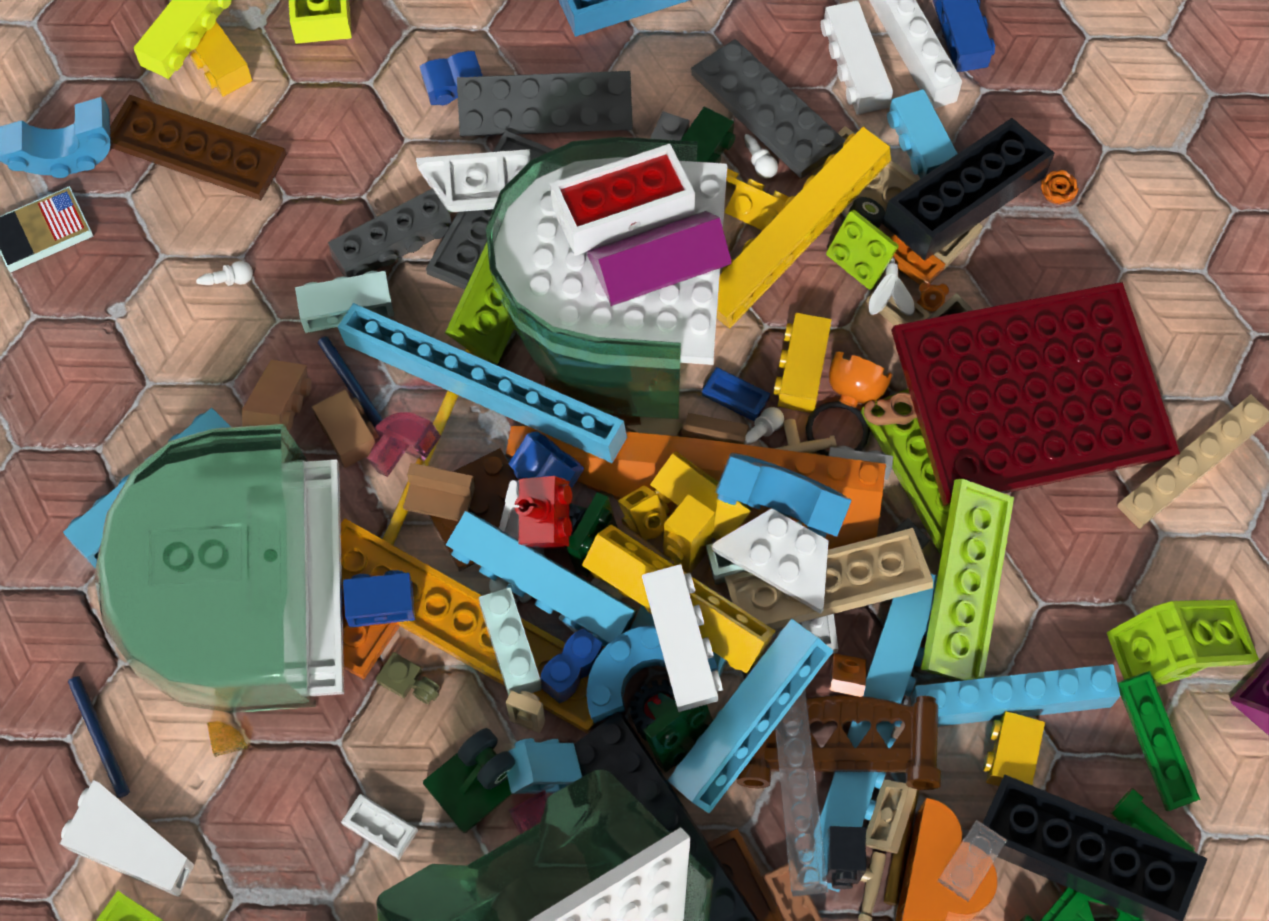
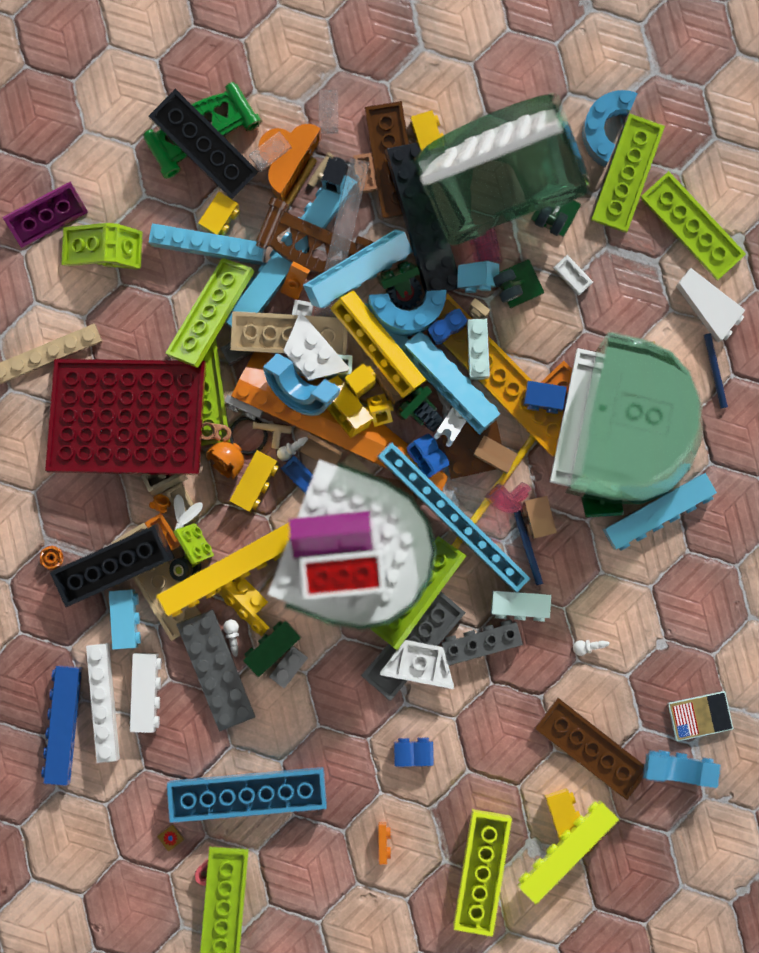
camera: 165 degrees left, 20 degrees up
nougat brick [242,360,312,442] -> none
olive plate [376,652,440,704] -> none
dark grey plate [457,71,633,137] -> none
red brick [515,476,572,548] -> none
white brick [642,564,723,712] -> none
tan plate [866,779,917,854] -> none
green tile [1118,671,1201,811] -> none

